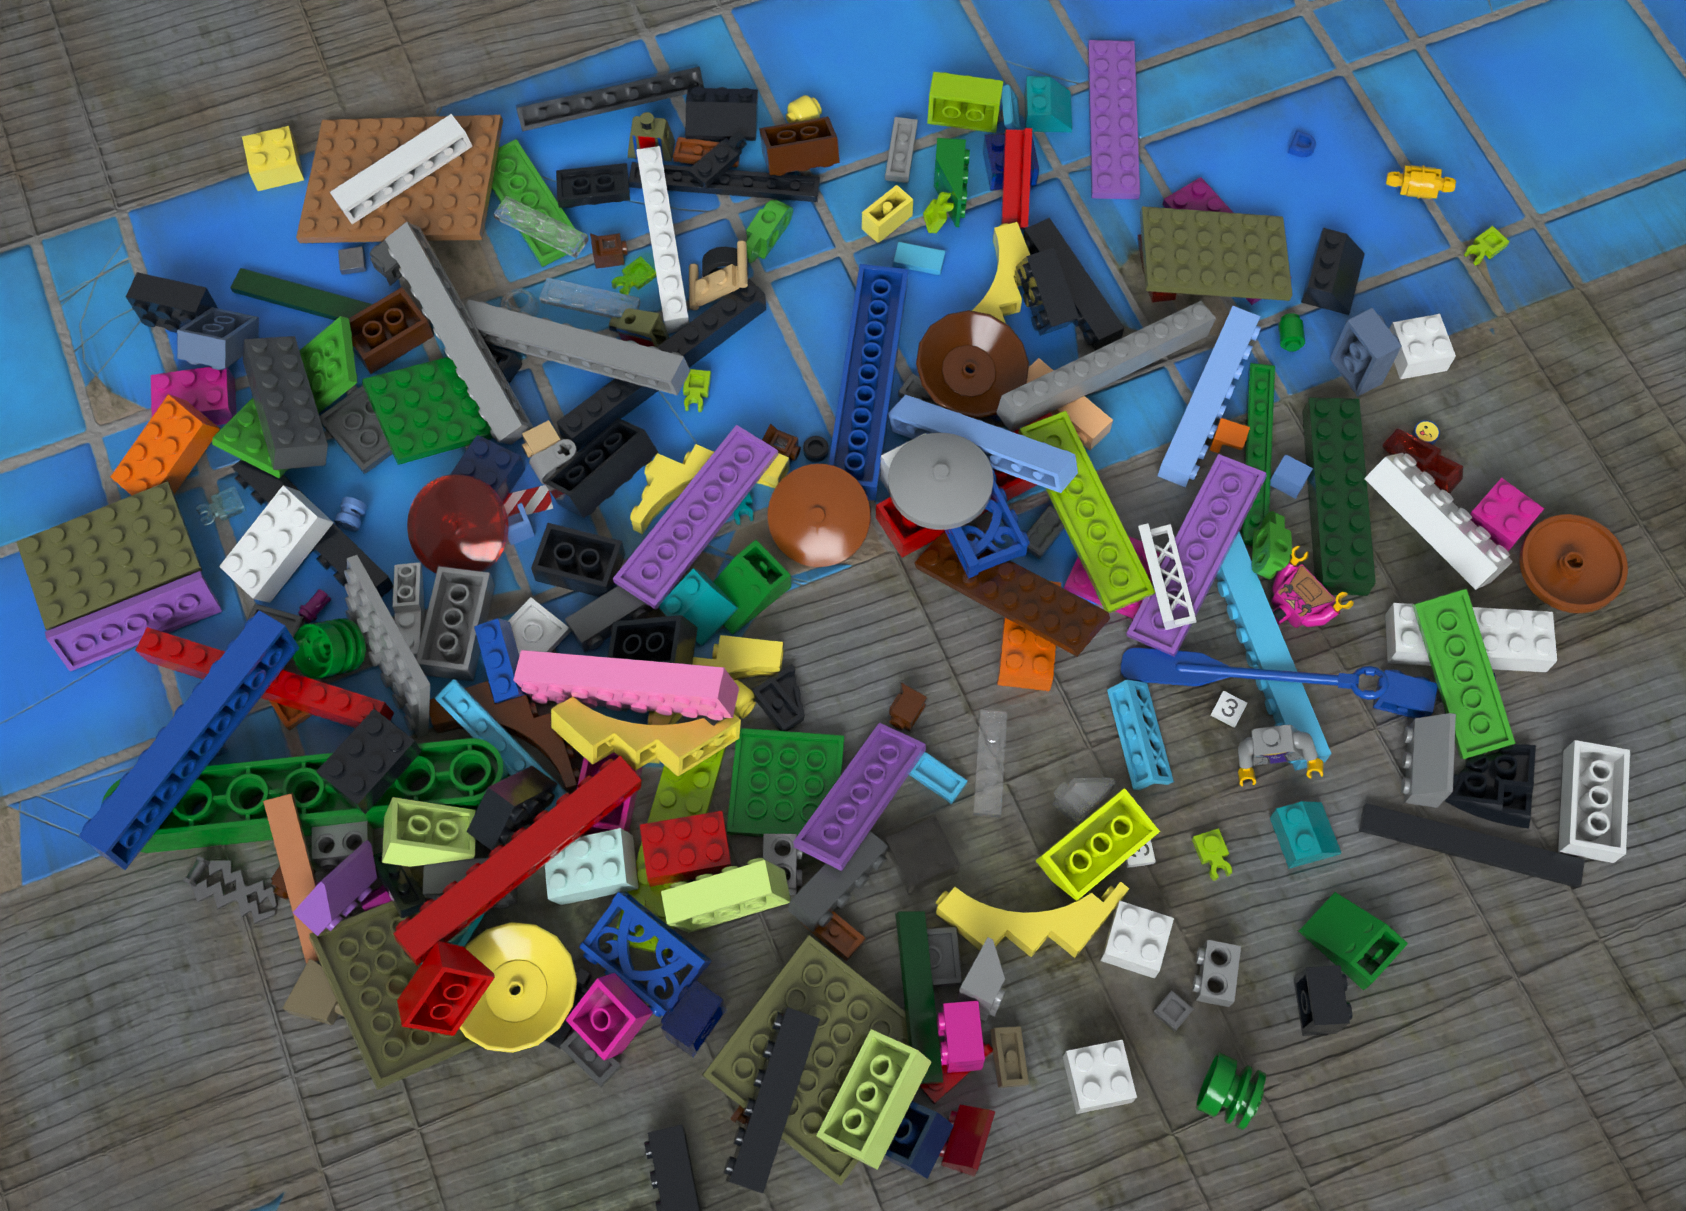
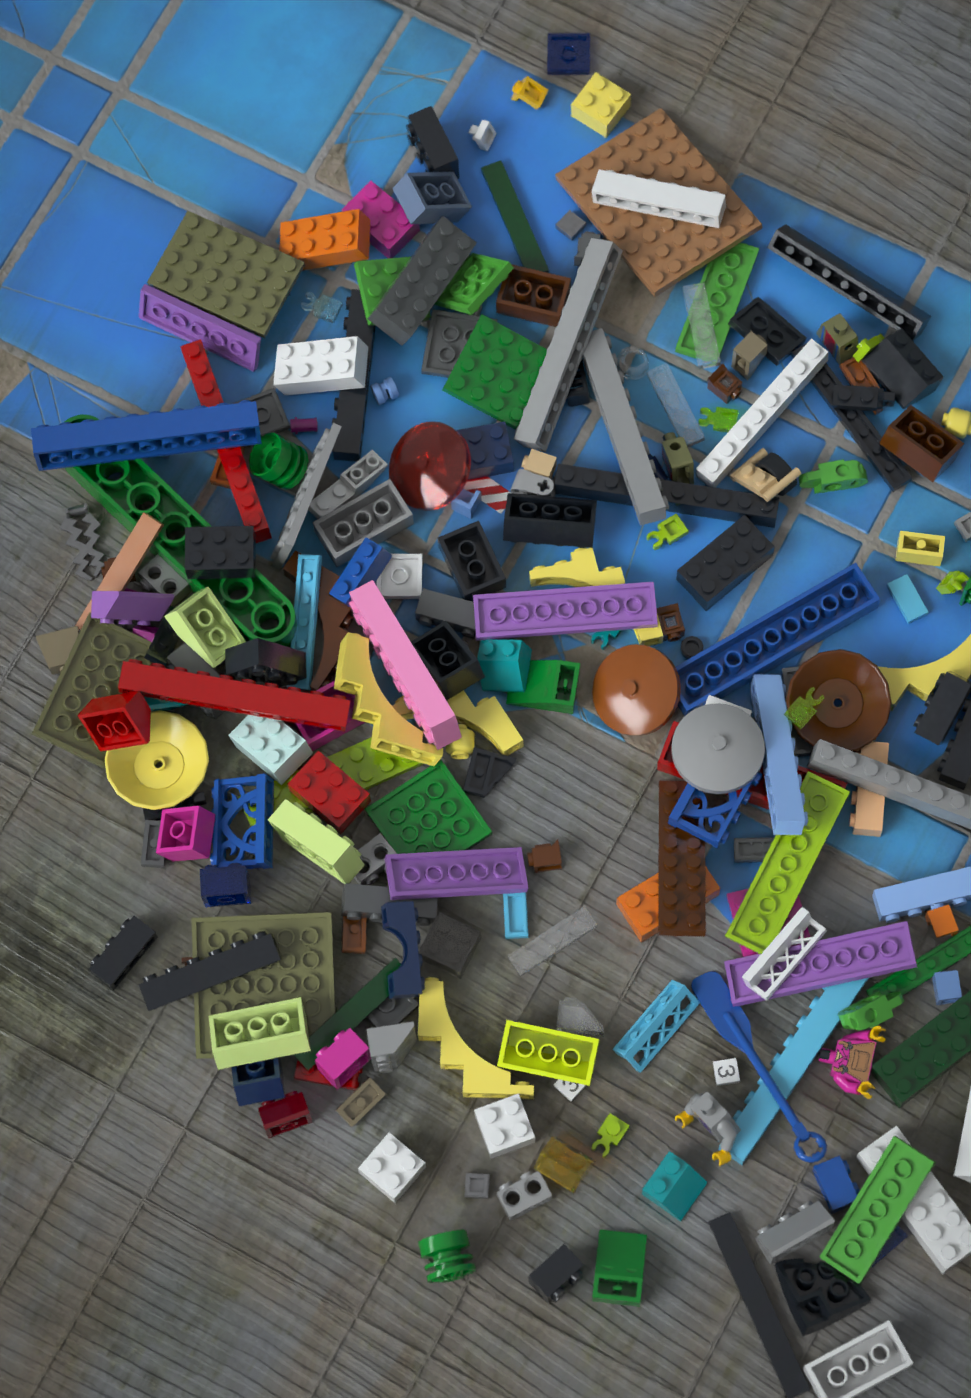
camera: 55 degrees right, 5 degrees up
none -> dark blue arch [381,901,425,999]
none -> white tile [468,120,497,151]
none -> yellow bracket [511,76,548,109]
none -> clear yellow slope [534,1136,596,1193]
none -> clear blue tile [547,33,590,75]
none -> black brick [676,515,775,611]
none -> dark tan slope [731,331,768,380]
none -> clear neon green plate [784,687,824,729]
none -> lime plate [853,333,885,362]

